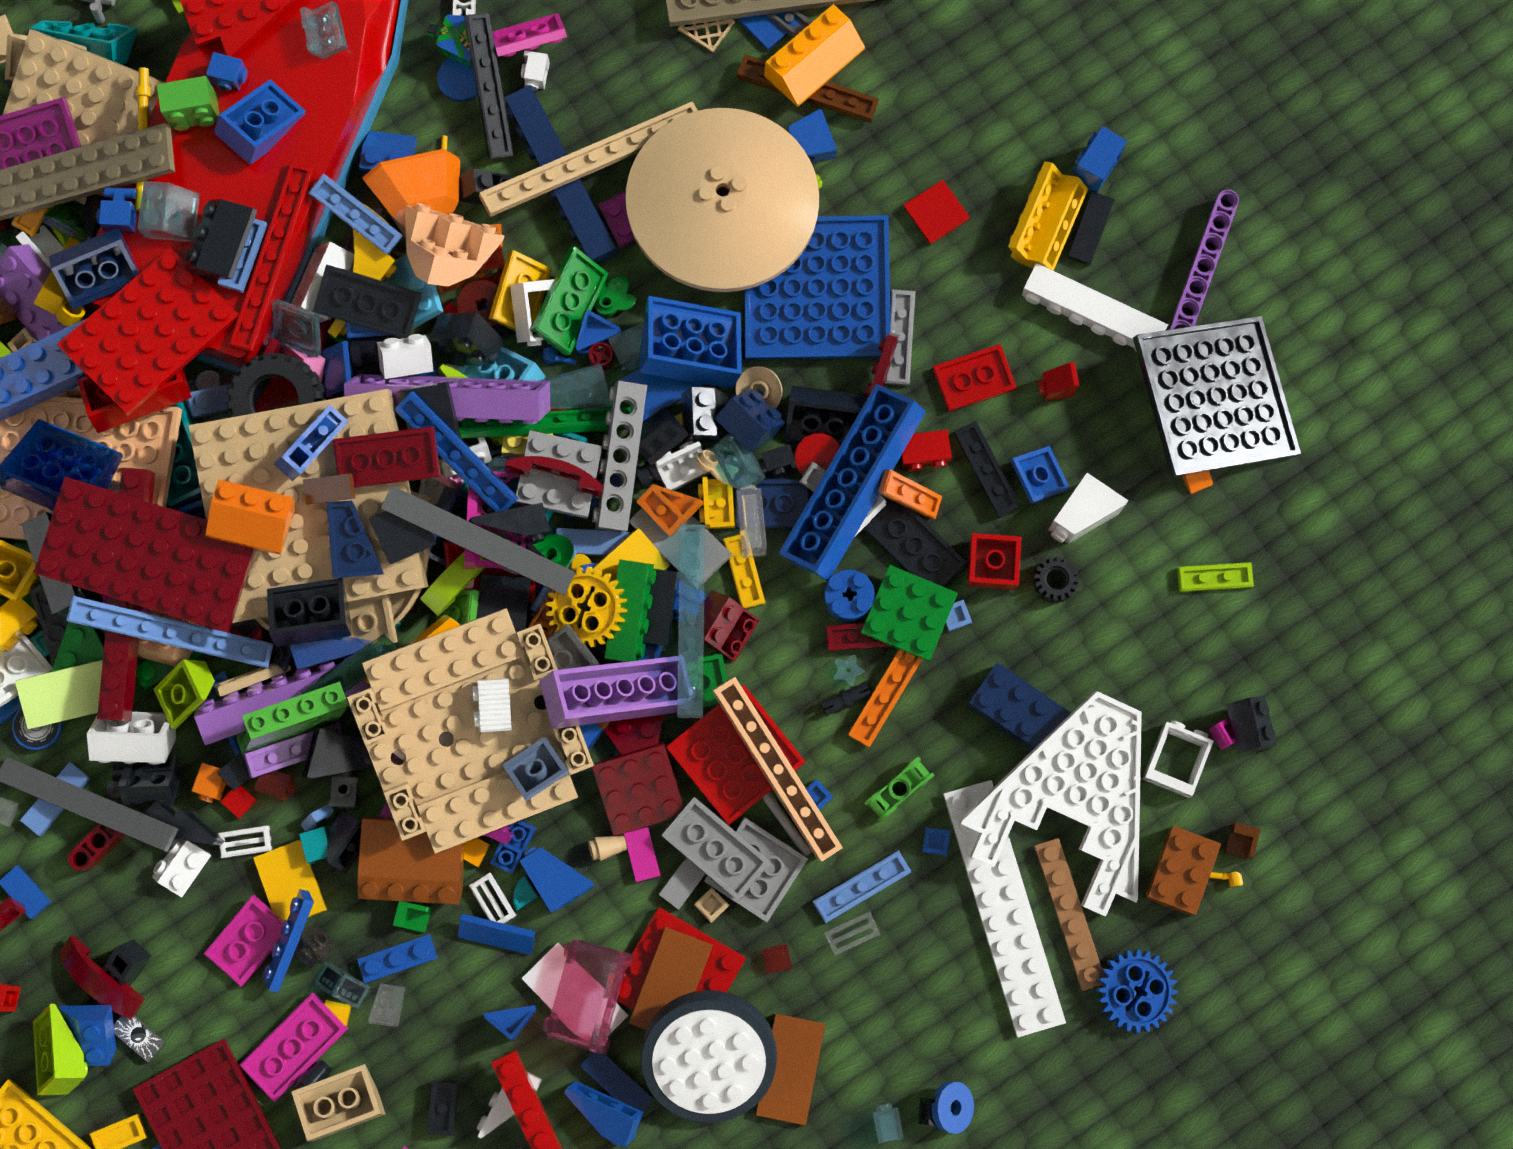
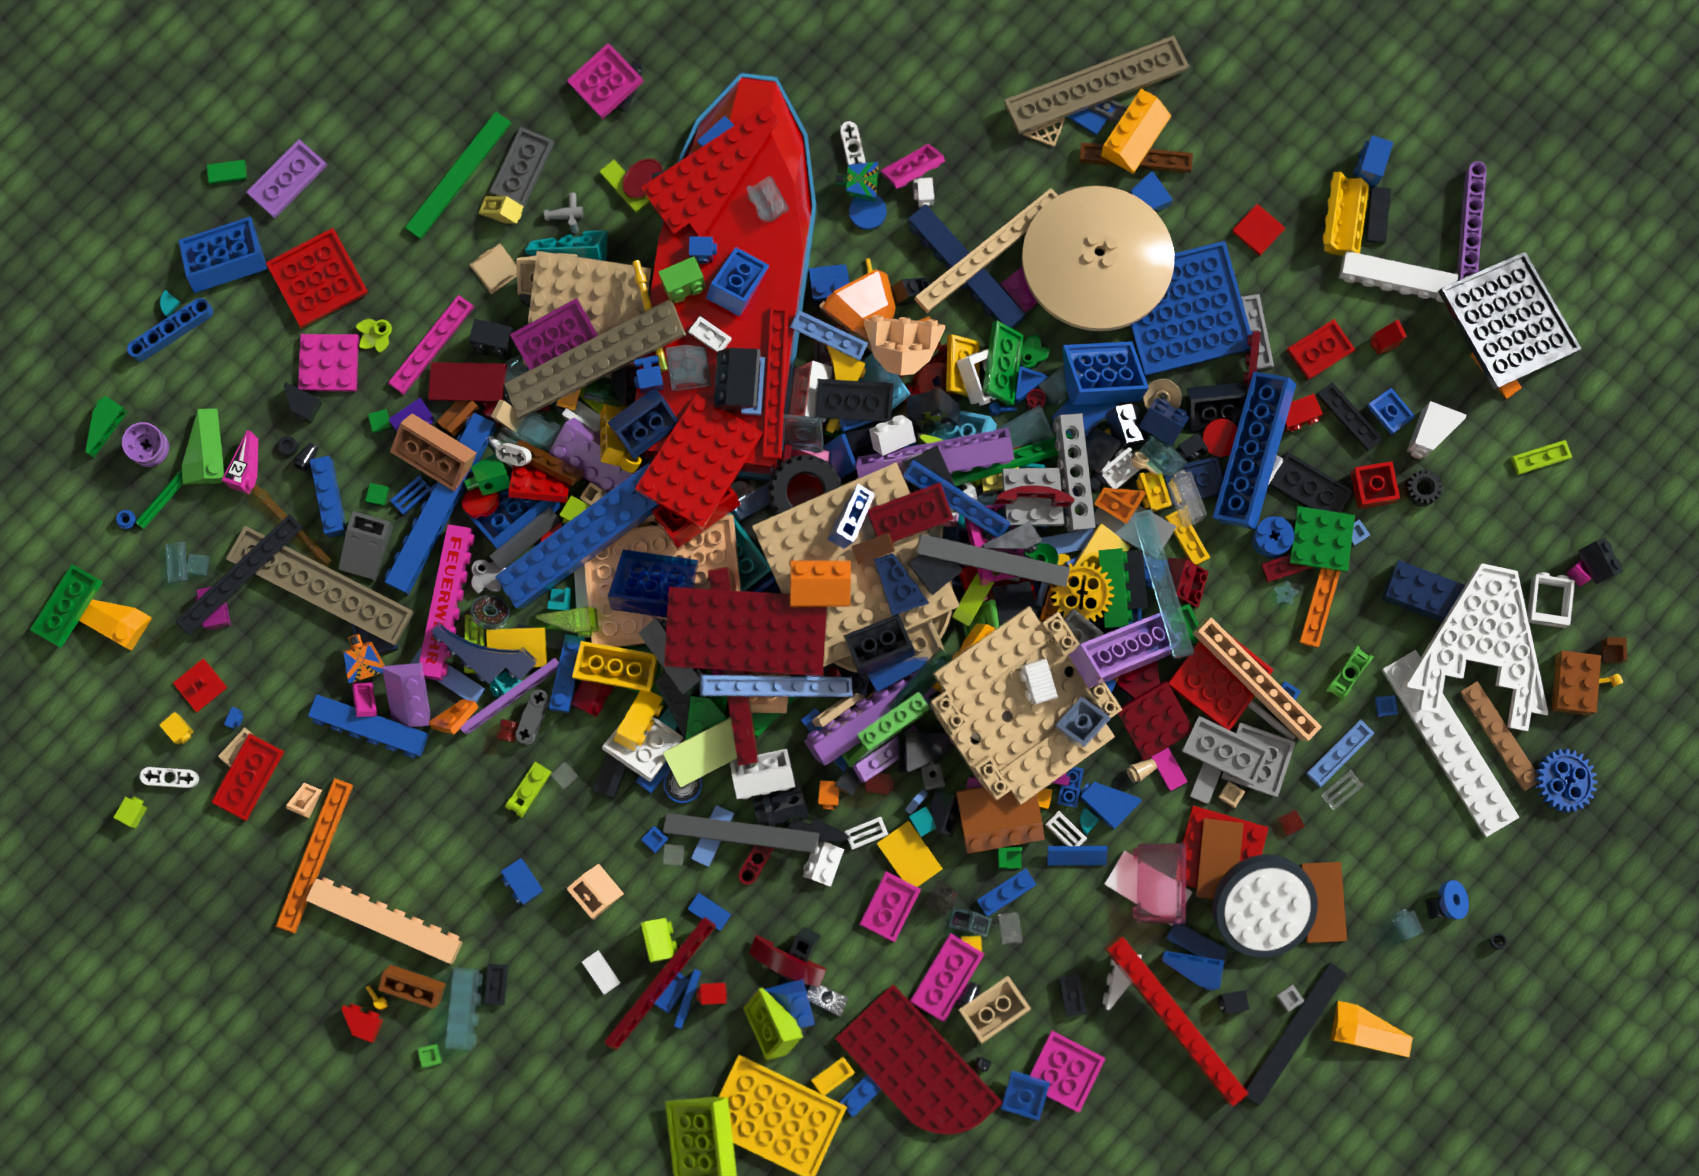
camera: 15 degrees left, 0 degrees up
lime slope [154,659,215,730] -> none
red tile [221,786,257,819] -> none
blue plate [263,889,314,992] -> none
black tile [464,12,514,160] -> none
blue slope [484,1005,537,1040] -> none
light grey tile [799,462,826,492] -> none
black pin [820,681,871,717] -> none
orange tile [878,469,942,519] -> none
none -> white plate [689,316,732,353]

